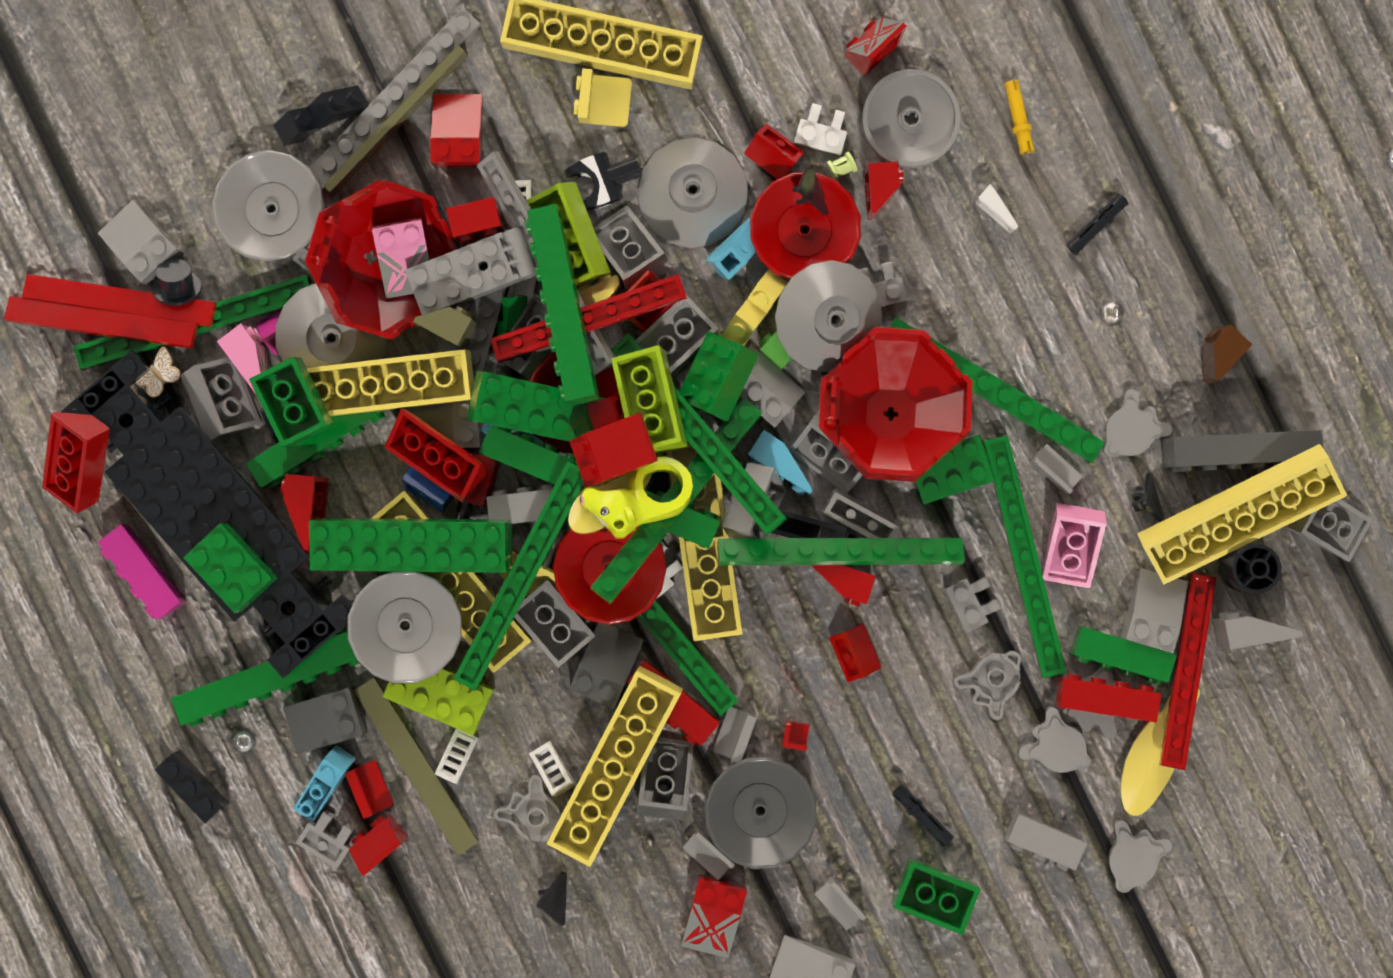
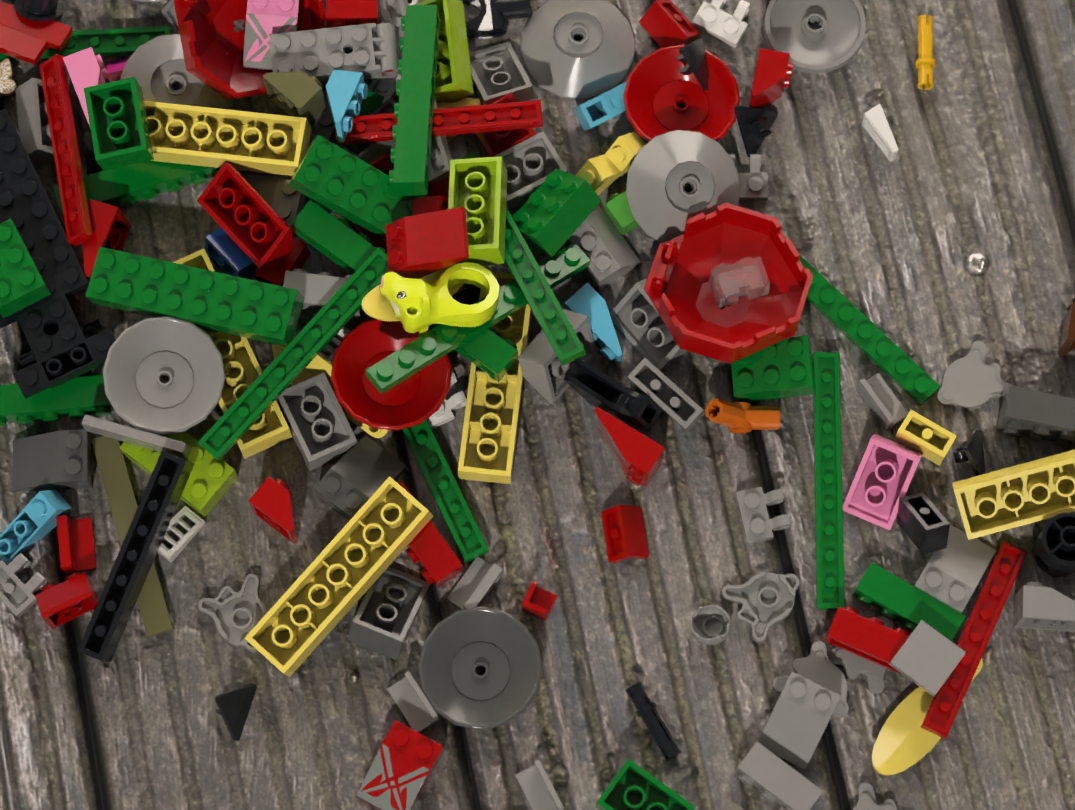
camera: 15 degrees right, 15 degrees down
white slope [529,741,576,797] -> none
green plate [717,538,965,565] -> none
yellowish green bush [826,151,858,181] -> none
black pin [1066,193,1129,256] -> none
none -> red tile [40,54,93,247]
none -> black brick [78,451,195,662]
none -> light grey tile [81,415,189,460]
none -> red slope [249,476,298,545]
none -> medium azure slope [326,70,368,143]
none -> light grey hair [689,605,732,645]
none -> orange piece [705,398,780,434]
none -> clear brick [709,257,770,308]
none -> black piece [734,106,778,158]
none -> light grey slope [758,672,841,770]
none -> light grey tile [889,620,966,697]
none -> light yellow brick [894,410,957,466]
none -> black brick [897,492,950,555]

